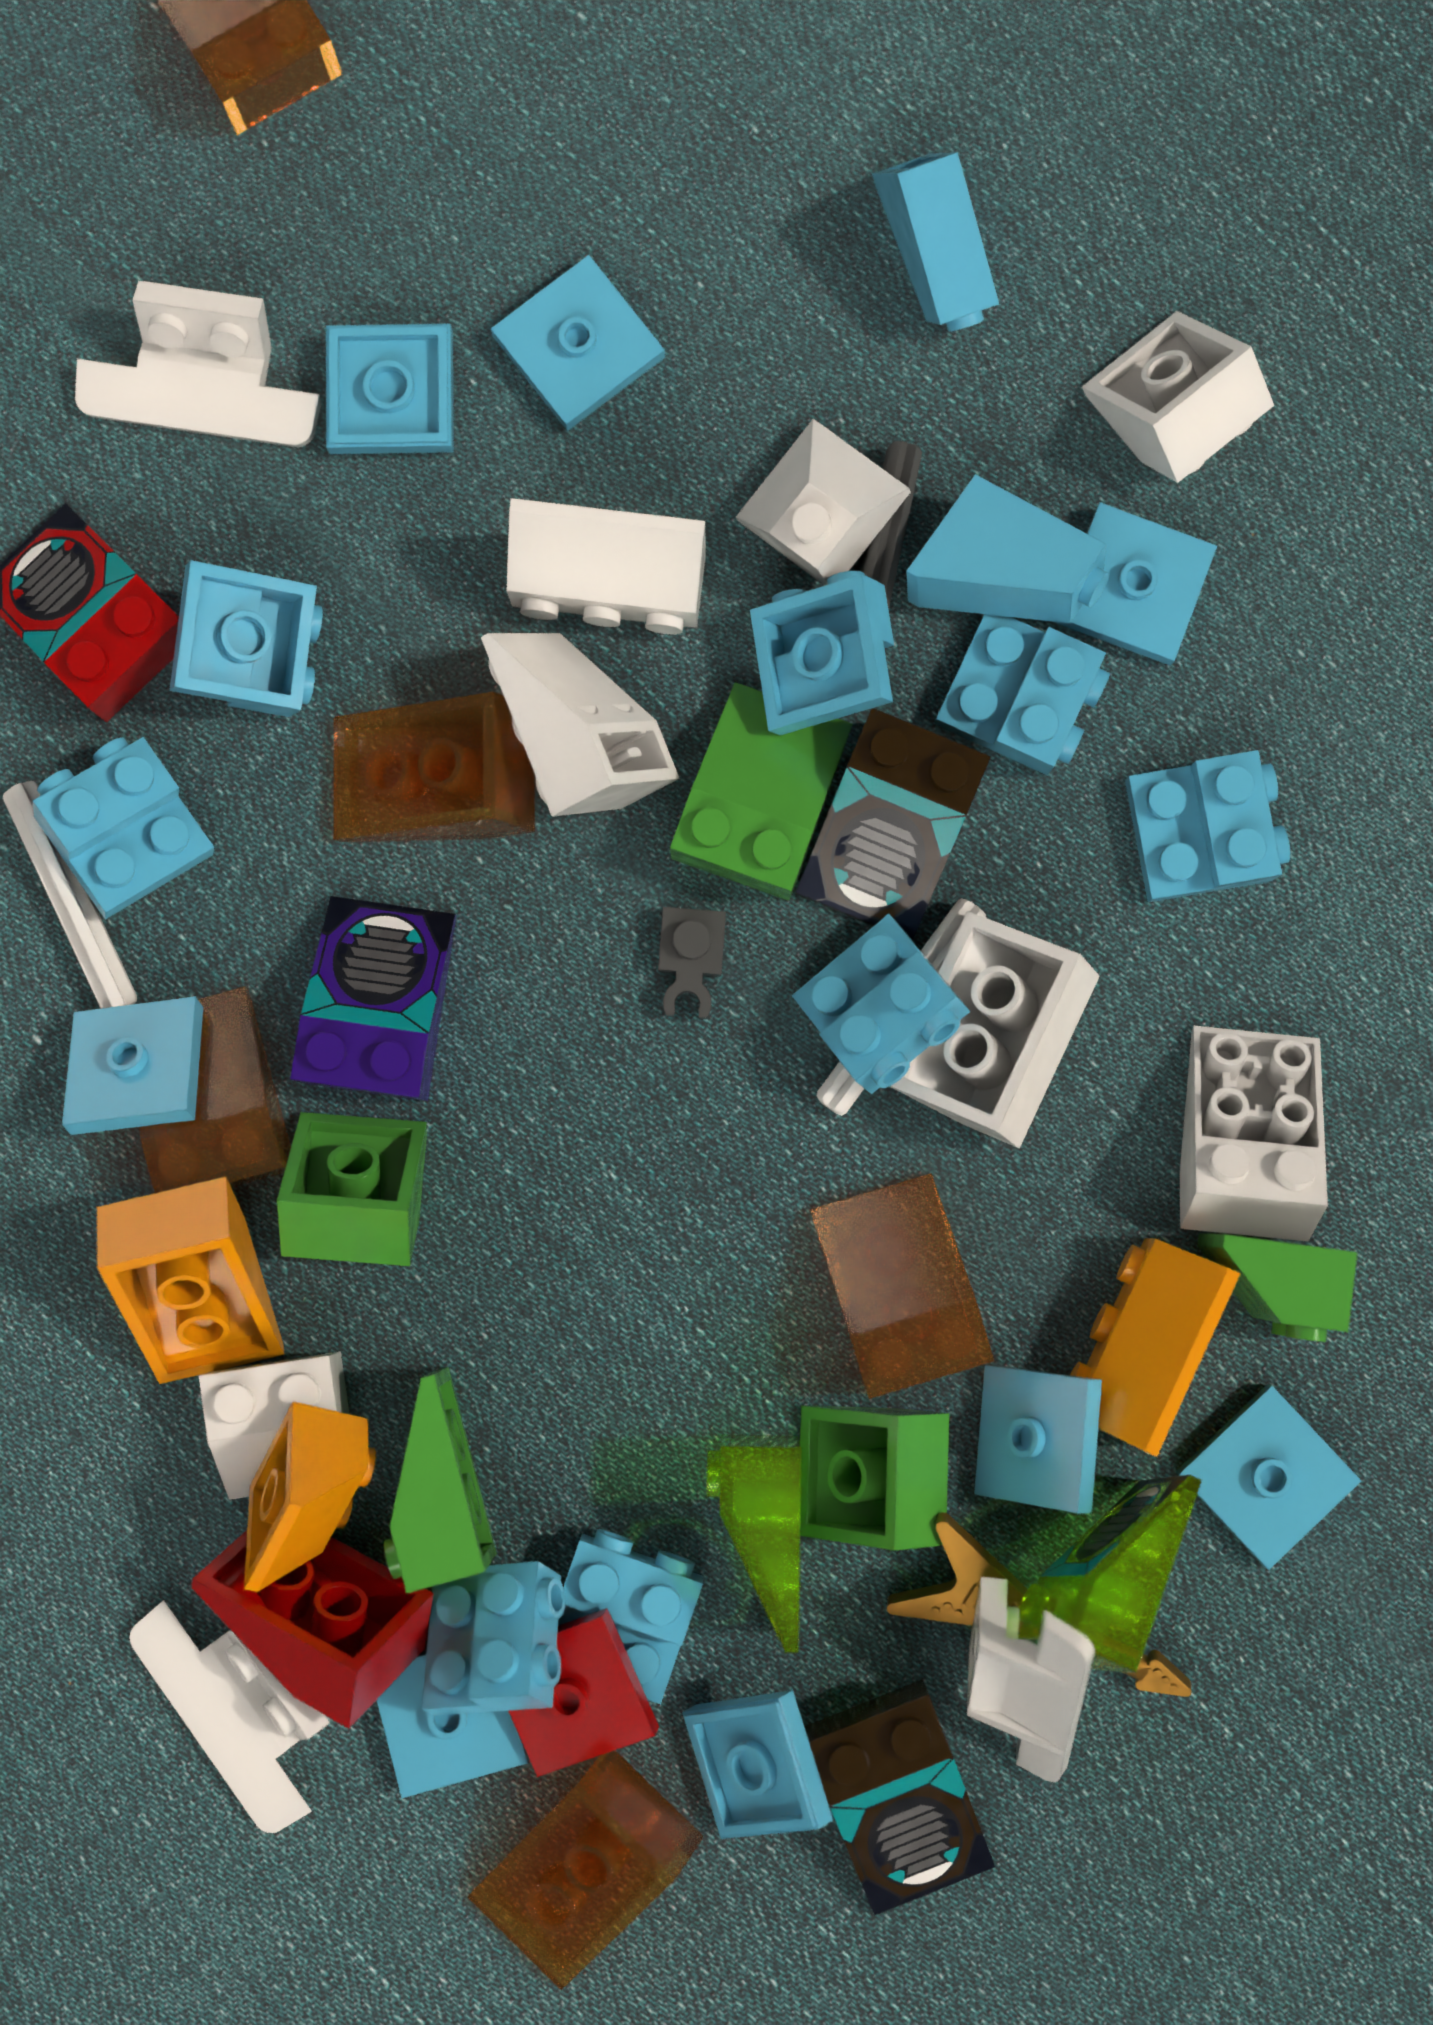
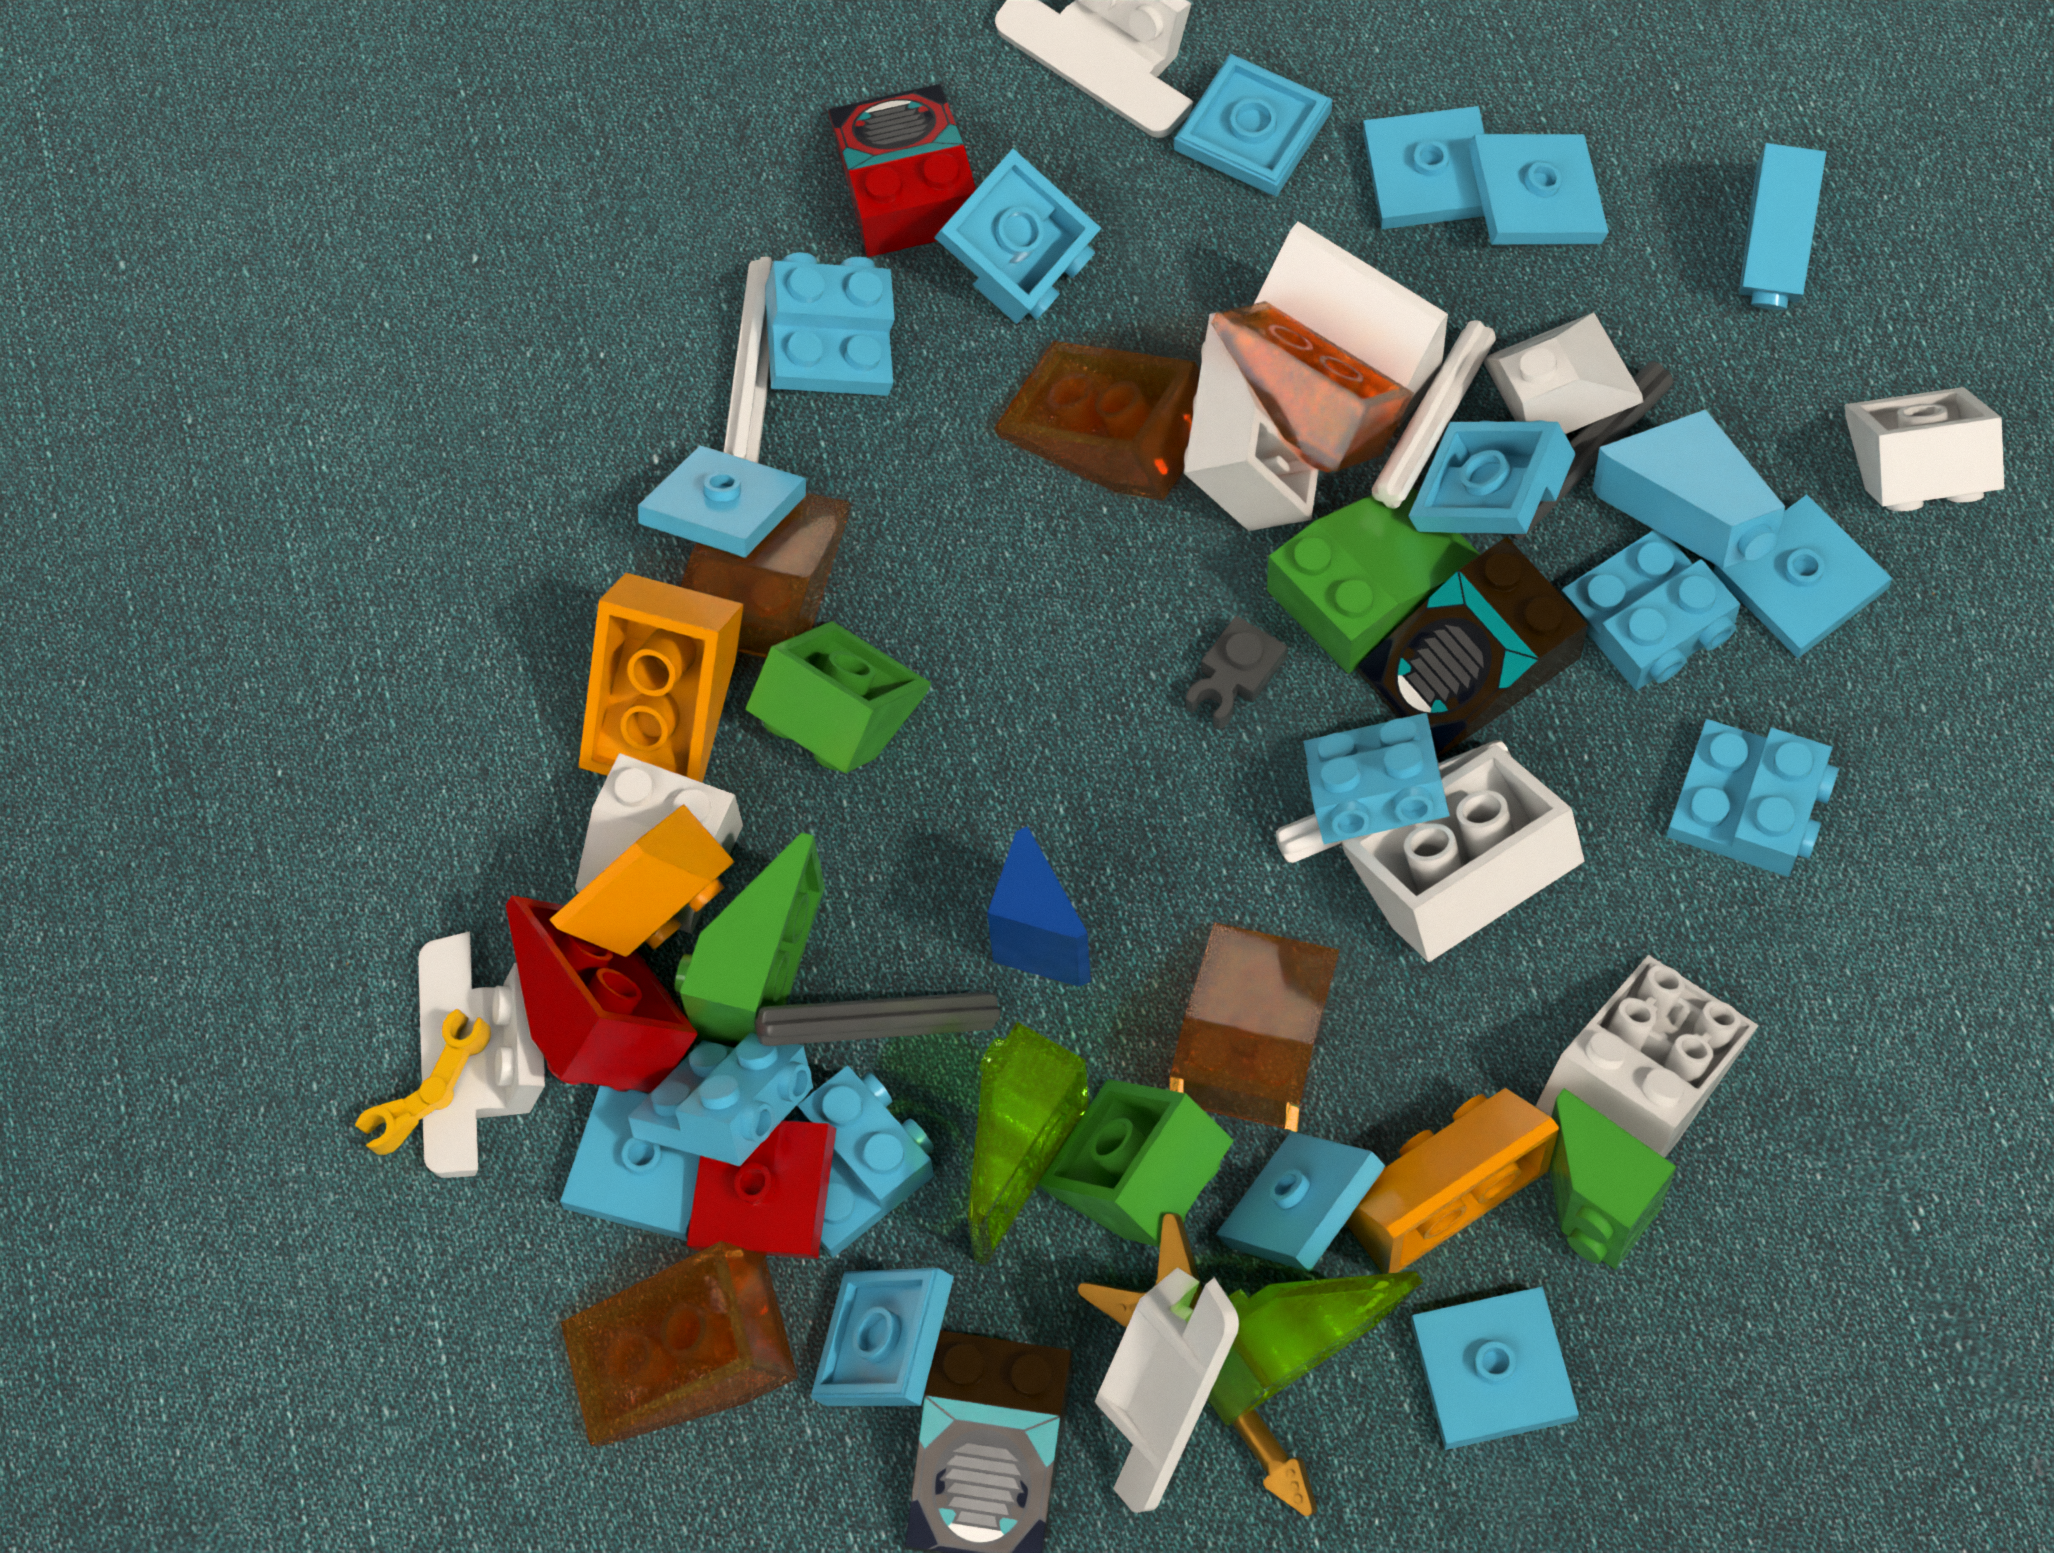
camera: 35 degrees right, 20 degrees down
slope [290,896,457,1102] -> none
none -> yellow piece [355,1009,491,1155]
none -> dark grey axle [754,992,1000,1046]
none -> blue slope [987,826,1091,987]
none -> clear orange slope [1211,301,1414,472]
none -> white axle [1372,320,1496,508]
none -> medium azure plate [1468,134,1609,245]

